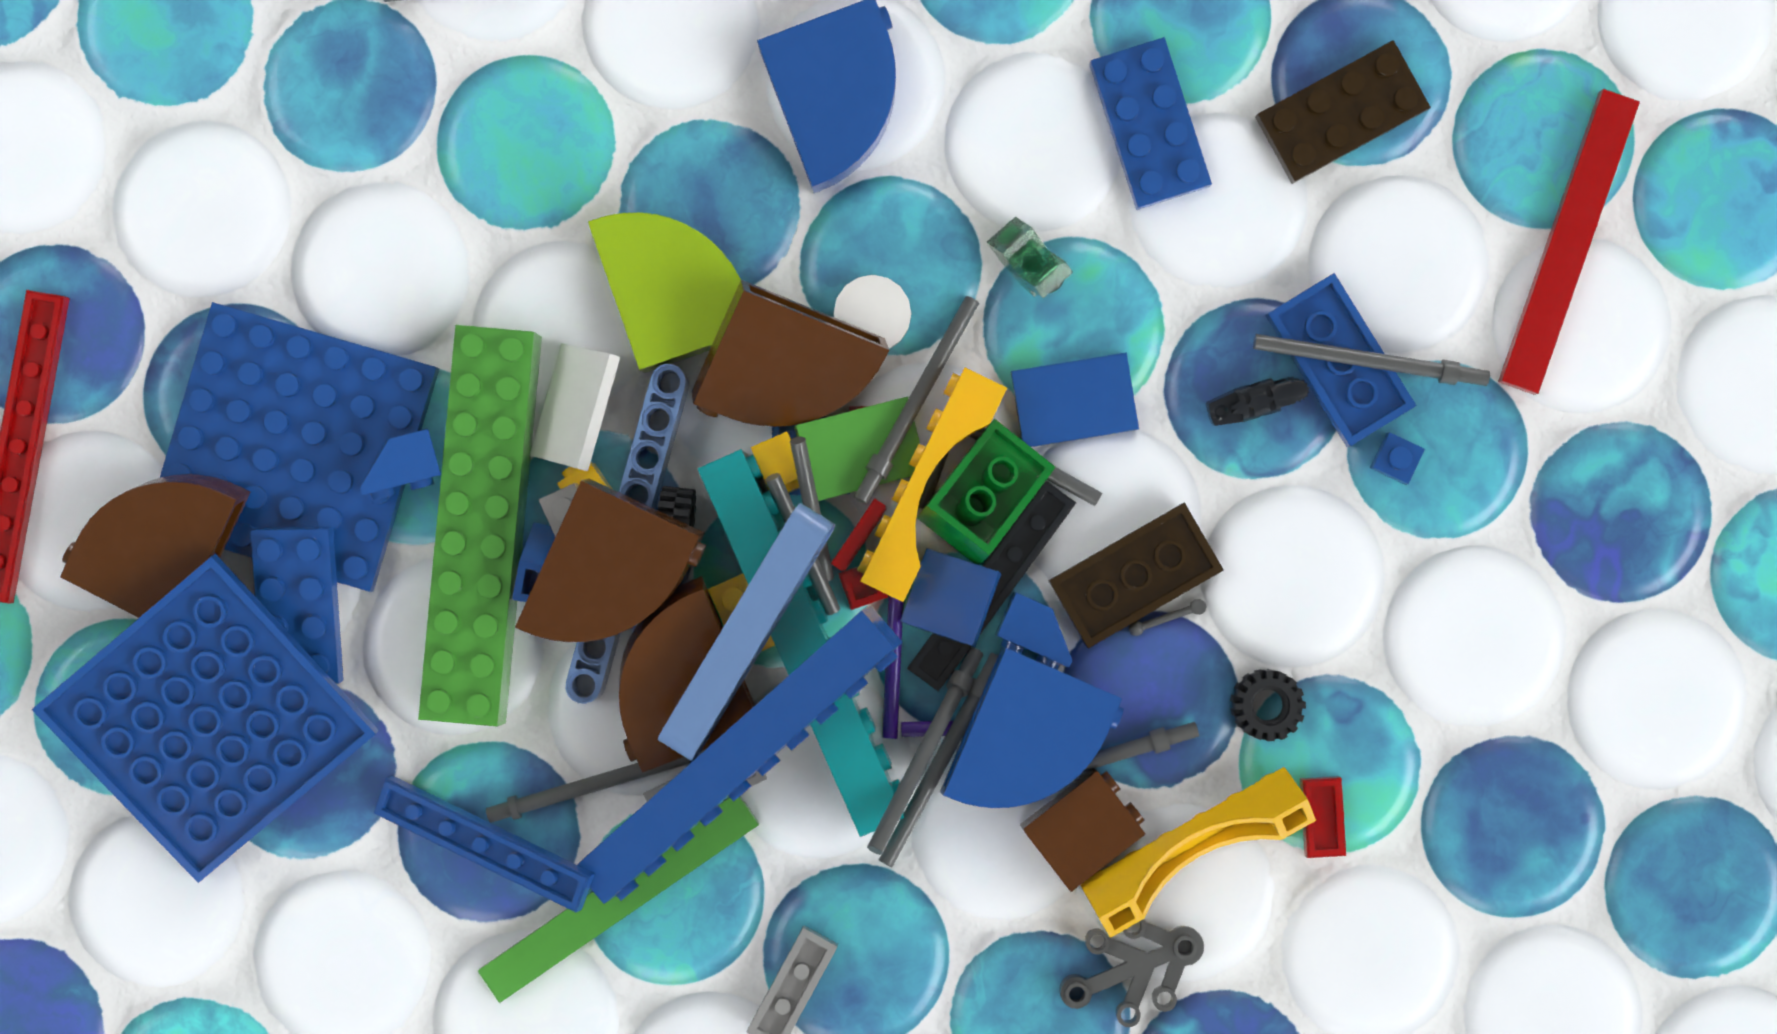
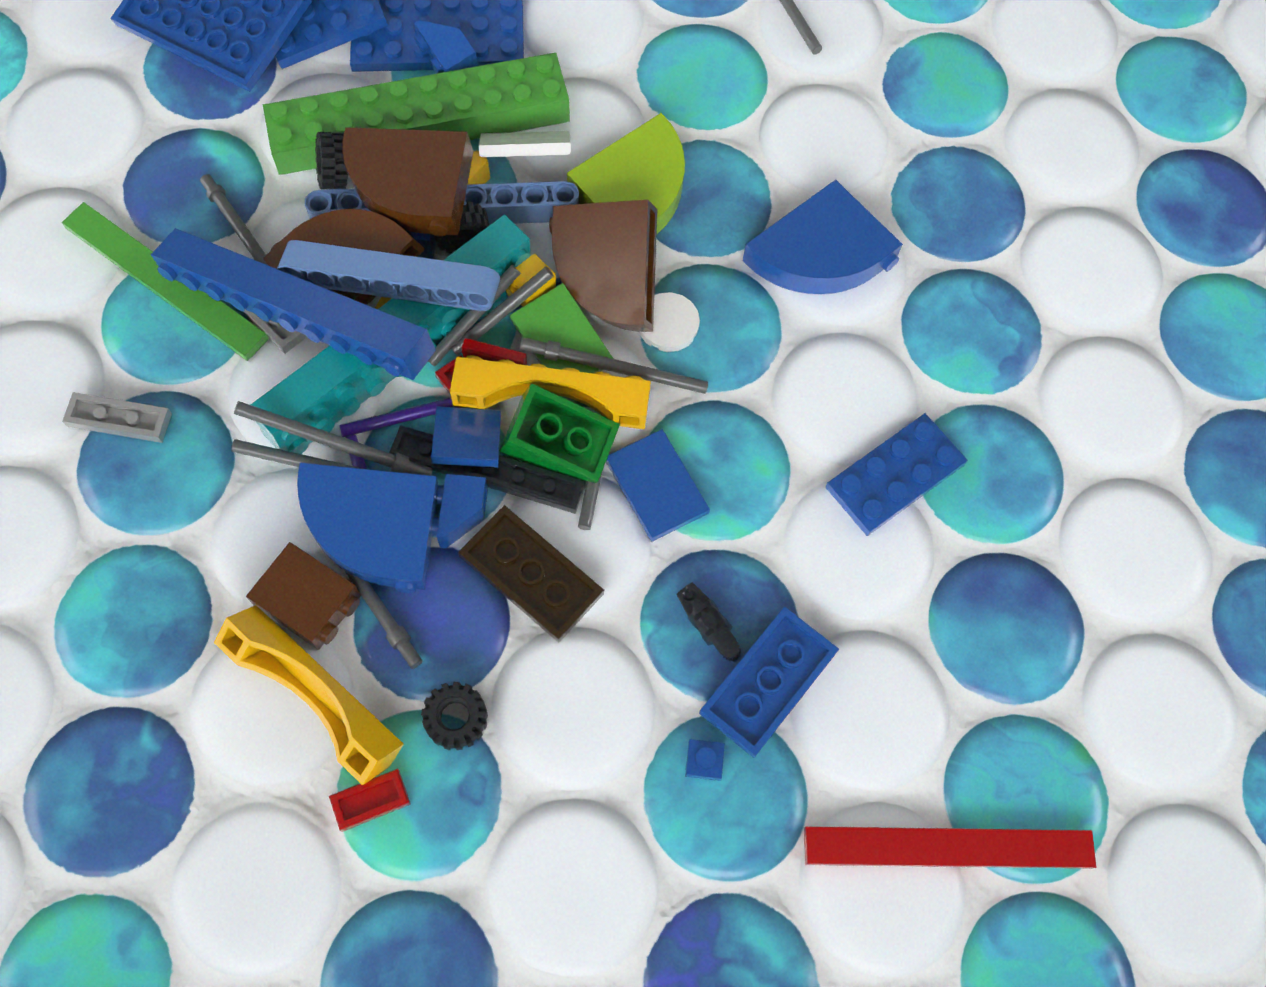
camera: 70 degrees right, 20 degrees down
blue tile [374,775,595,913] -> none
clear green brick [987,216,1073,298] -> none
dark grey plant [1059,920,1204,1027] -> none
dark grey hinge [1129,599,1207,636] -> none
dark grey bar [1253,334,1490,386] -> none
dark brown plate [1255,40,1431,184] -> none
none -> black tyre [315,132,348,189]

